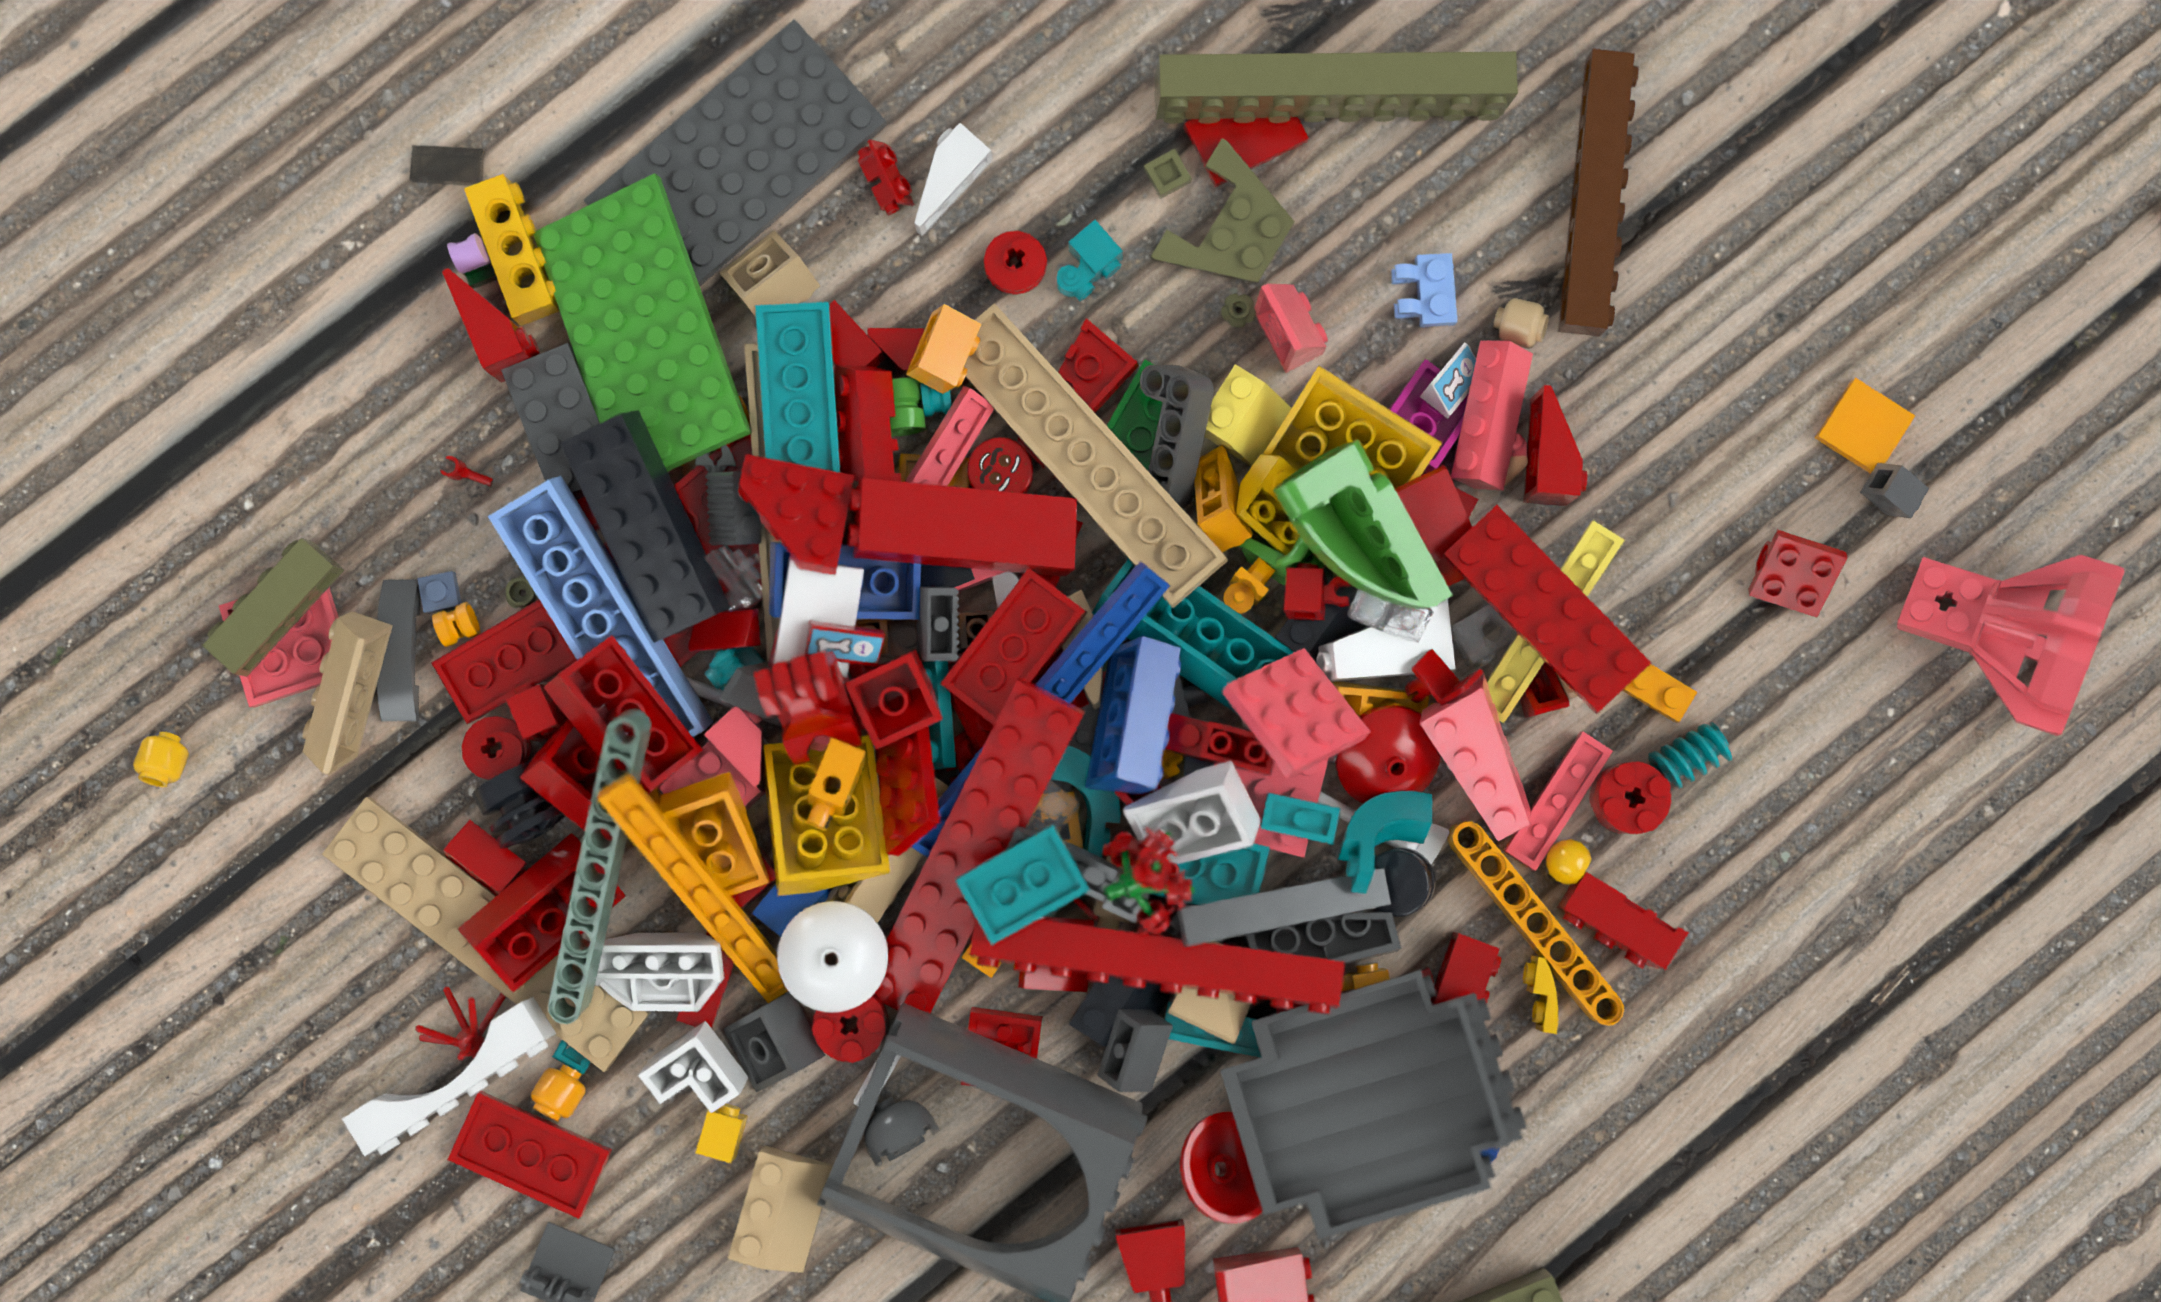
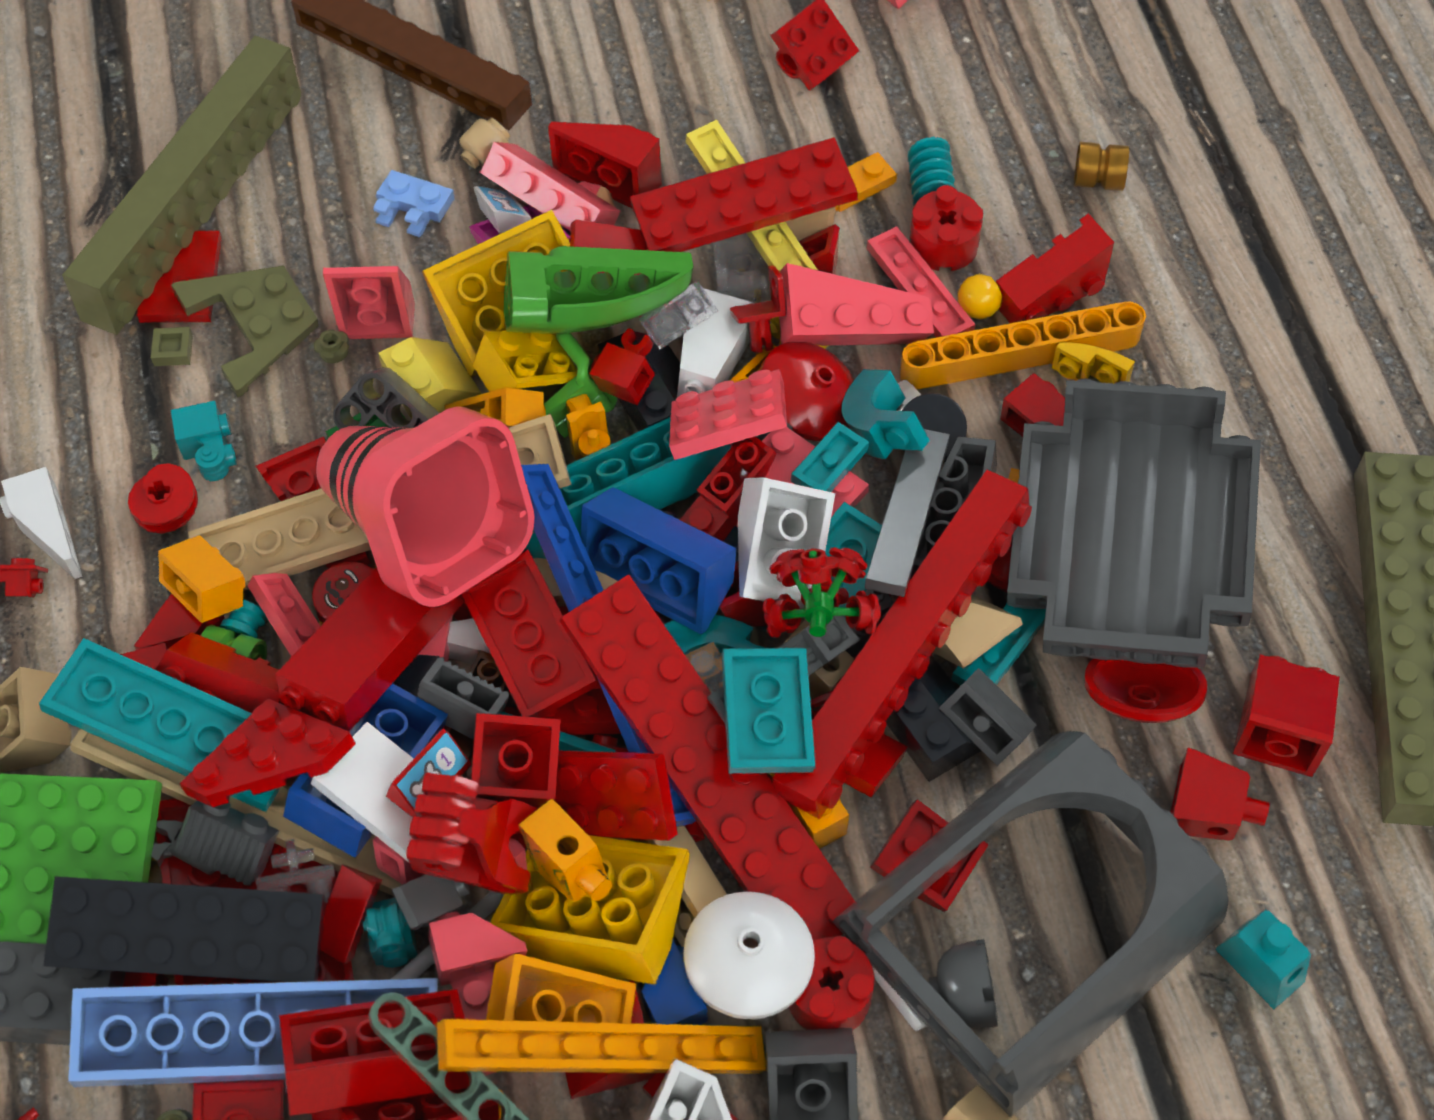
camera: 65 degrees left, 25 degrees down
none -> coral cone [316,407,535,607]
none -> pearl gold wheel [1074,141,1129,191]

